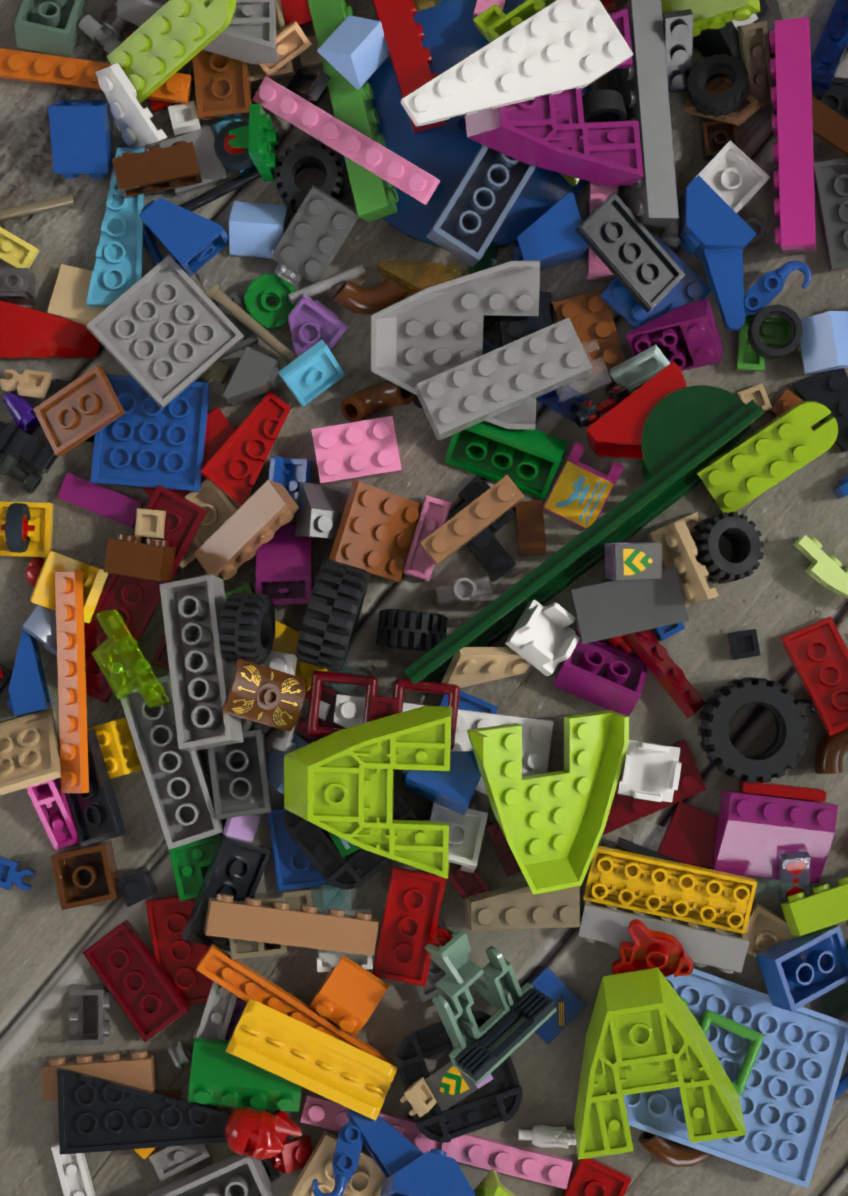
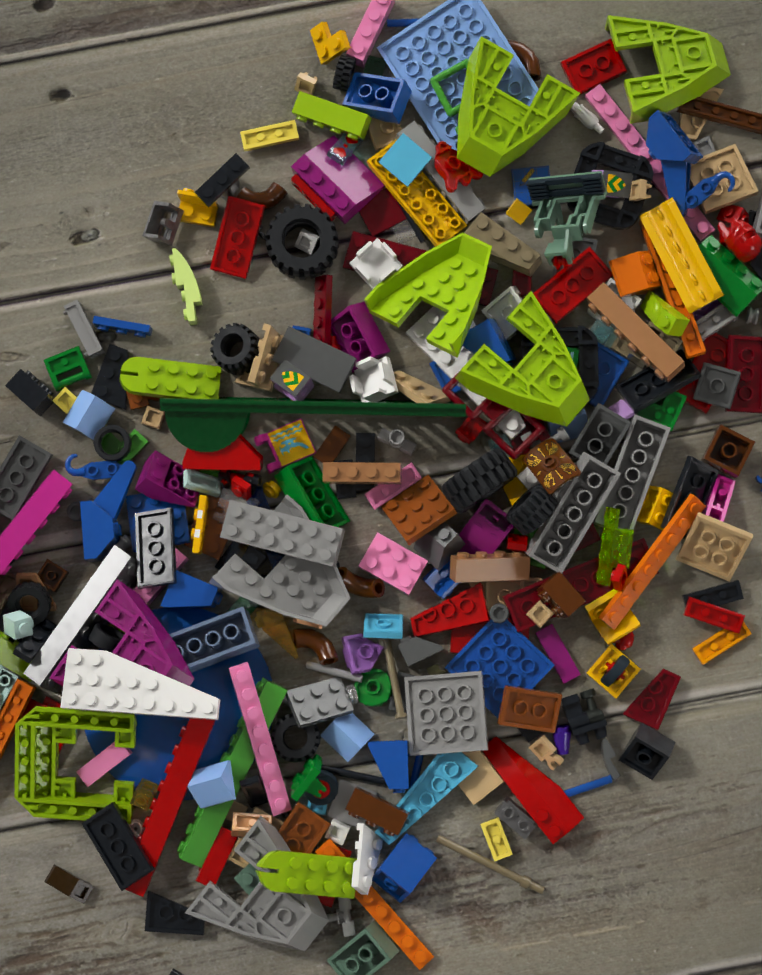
camera: 135 degrees left, 5 degrees down
blue slope [7,630,53,716] -> none
sand blue slope [21,605,57,656] -> none
black brick [116,866,158,907] -> none
black tyre [376,608,448,652] -> none
white panel [693,140,770,214] -> none
black plate [727,629,761,660] -> none
none -> light aqua brick [3,610,34,640]
none -> yellow plate [191,495,209,555]
none -> red plate [231,475,251,501]
none -> yellow plate [263,480,281,499]
none -> white plate [294,228,320,255]
none -> medium azure tile [379,133,432,187]
none -> red bracket [455,417,487,444]
none -> dark grey tile [489,604,509,623]
none -> yellow tile [506,198,532,225]
none -> red plate [507,533,528,552]
none -> red plate [610,564,628,591]
none -> lime slope [640,290,690,337]
none -> dark grey tile [693,362,741,410]

